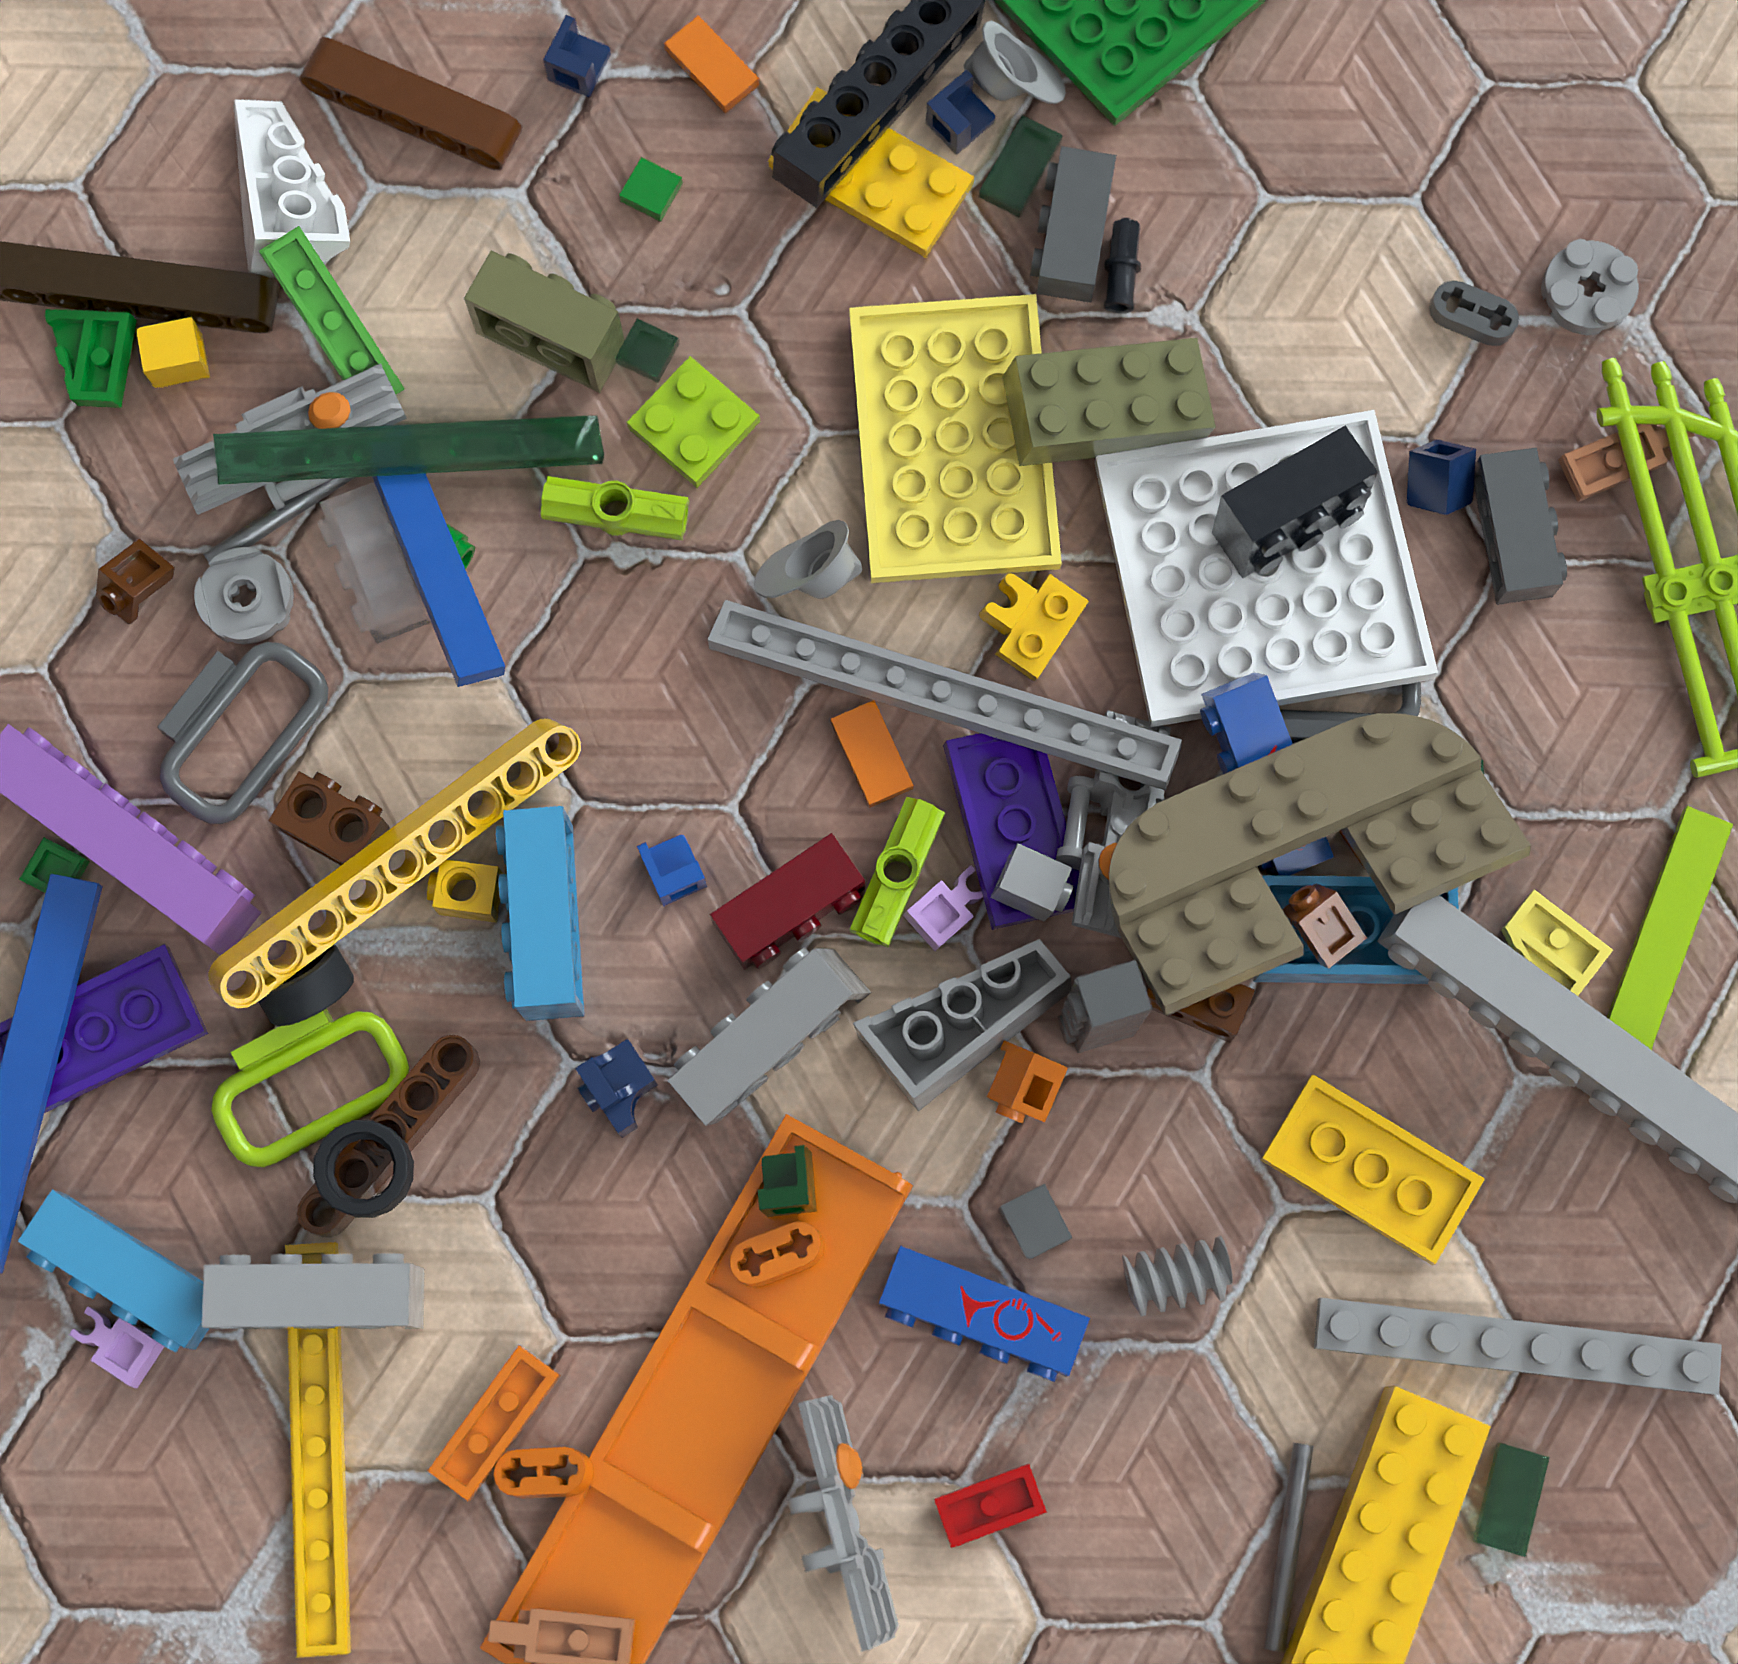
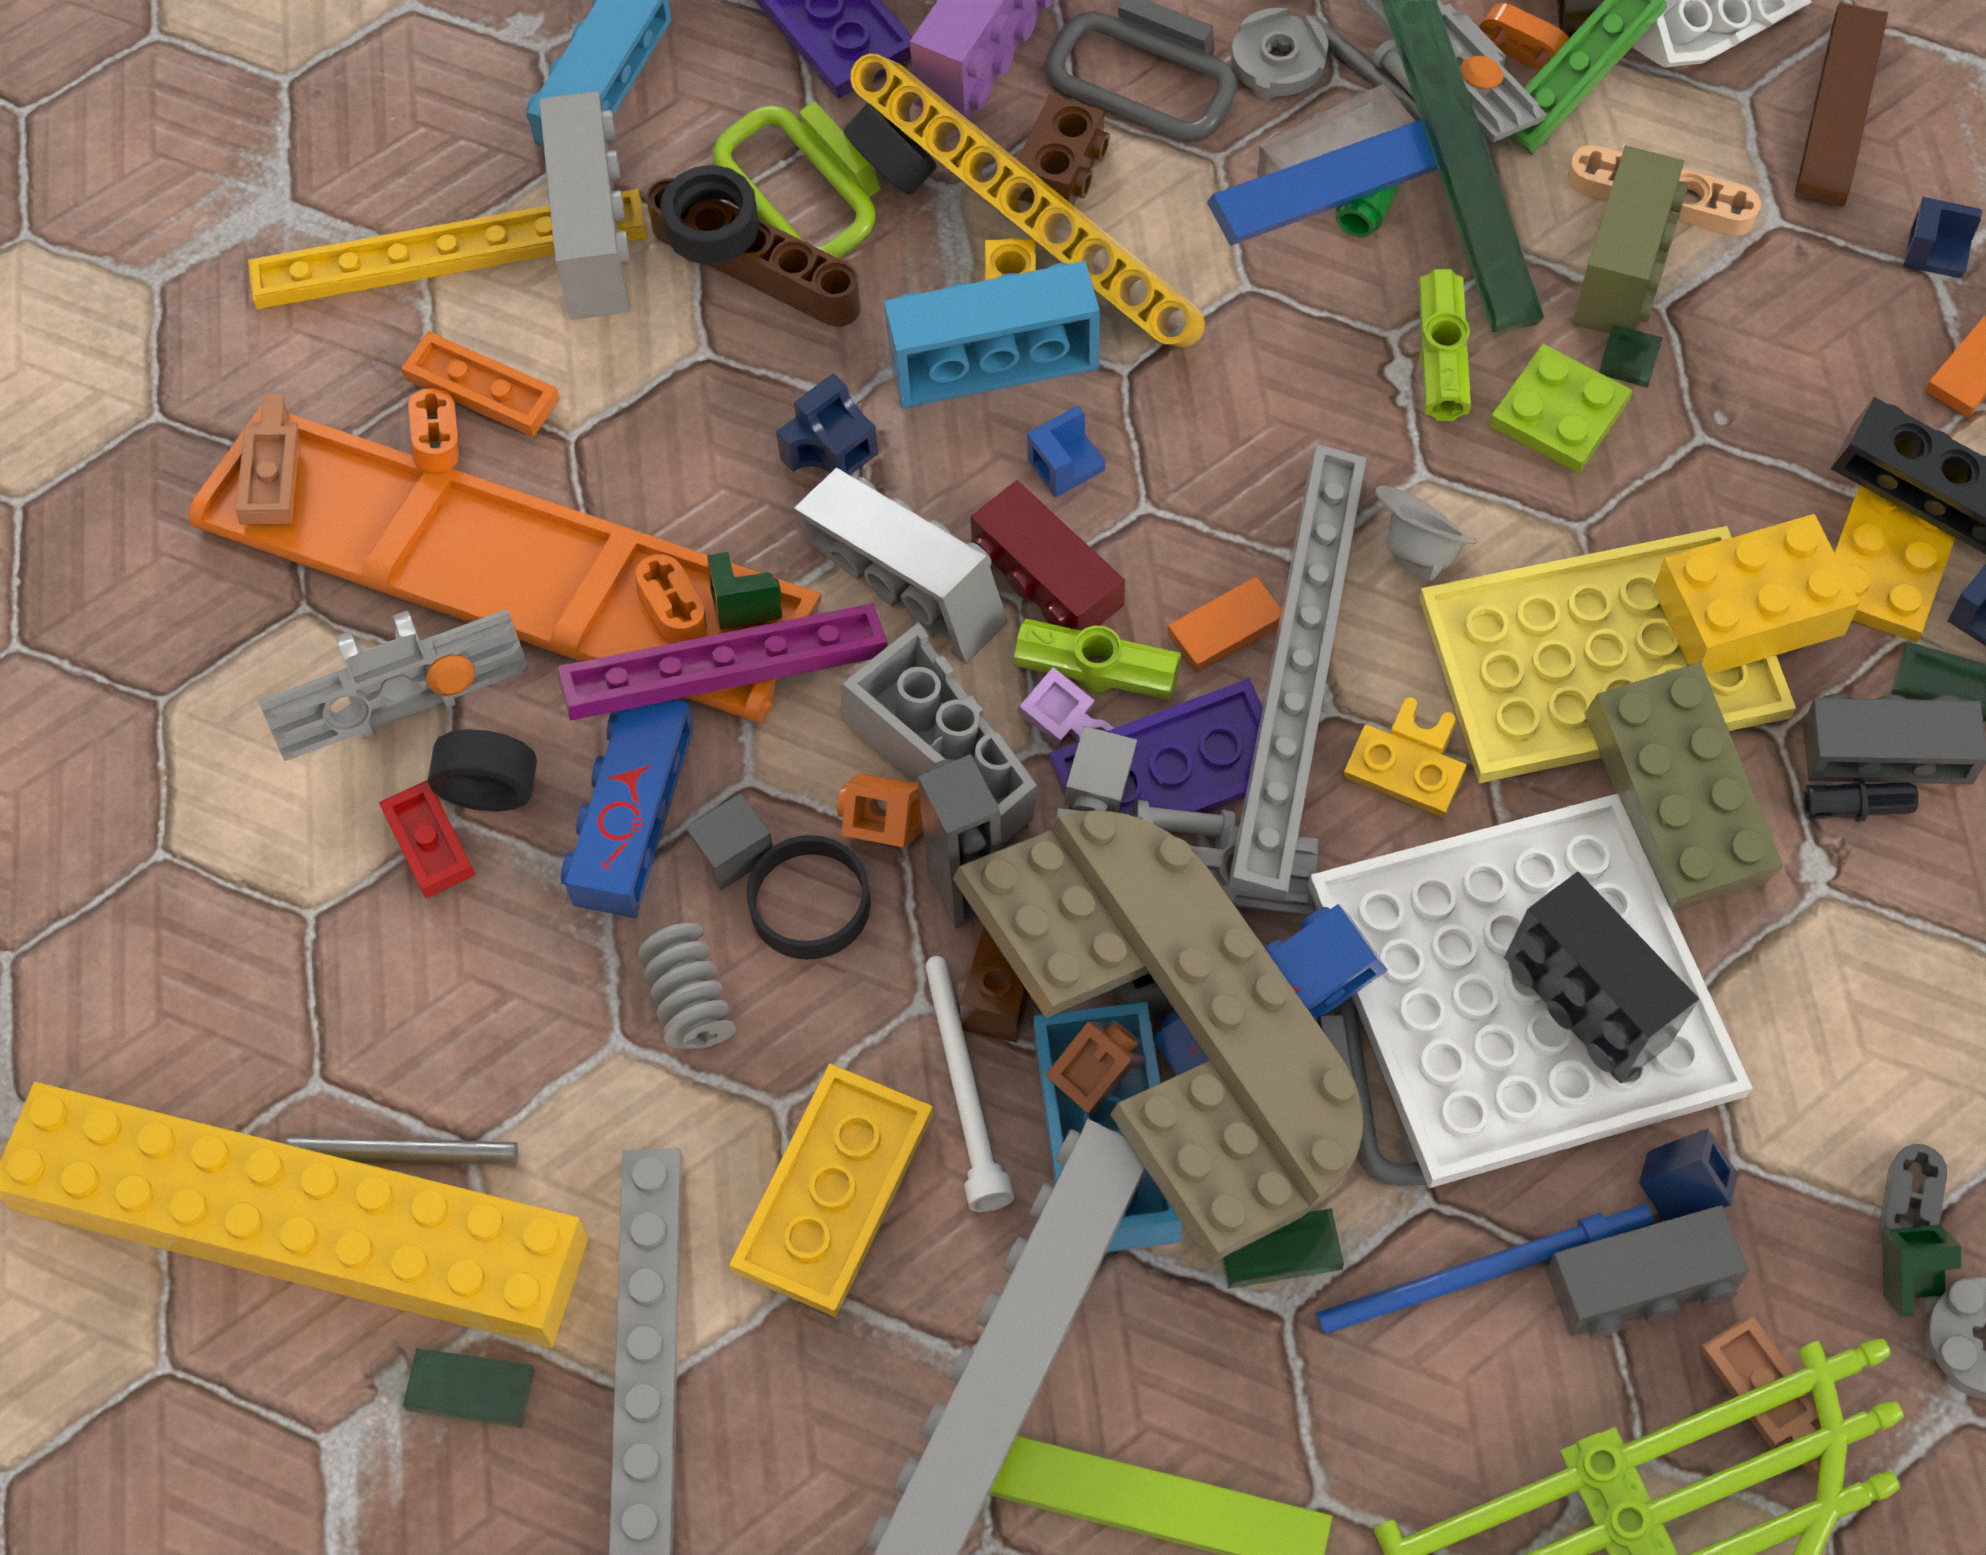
camera: 85 degrees right, 15 degrees down
lavender plate [69,1307,164,1389] -> none
green tile [619,157,683,222] -> none
light yellow wing [1501,889,1613,996] -> none
none -> black tyre [428,729,537,812]
none -> magenta plate [557,603,888,721]
none -> black tyre [747,835,871,960]
none -> white piece [926,956,1014,1212]
none -> blue bar [1315,1204,1654,1335]
none -> orange beam [1479,3,1569,71]
none -> light nougat beam [1568,145,1761,236]
none -> yellow brick [1653,514,1860,676]
none -> dark green panel [1882,1224,1961,1317]

